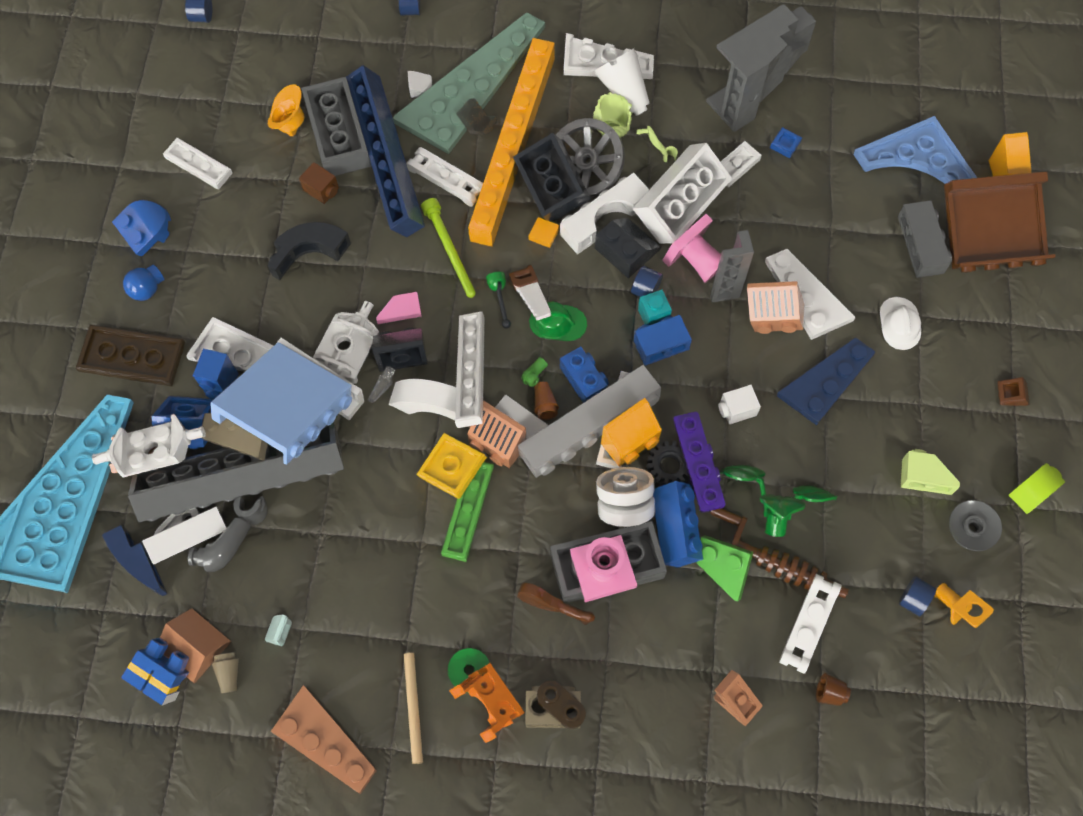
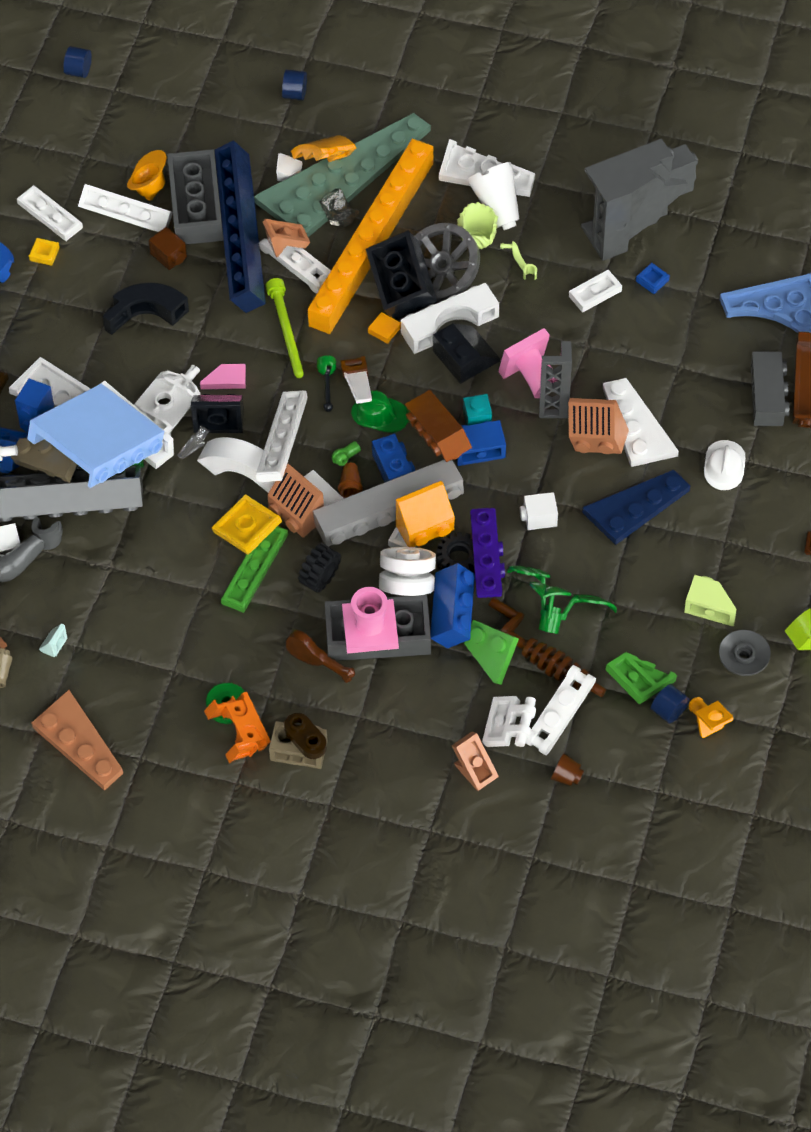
camera: 10 degrees right, 10 degrees down
tan bar [403,653,423,764] -> none
dark blue piece [631,265,663,297] -> none
white brick [632,143,732,244] -> none
none -> yellow tile [29,238,60,266]
none -> white plate [78,184,173,232]
none -> nougat slope [263,219,310,257]
none -> light orange slope [291,135,356,162]
none -> black tyre [298,543,341,593]
none -> dark orange brick [405,390,472,462]
none -> white plate [482,696,536,747]
none -> bright green wing [605,652,677,705]

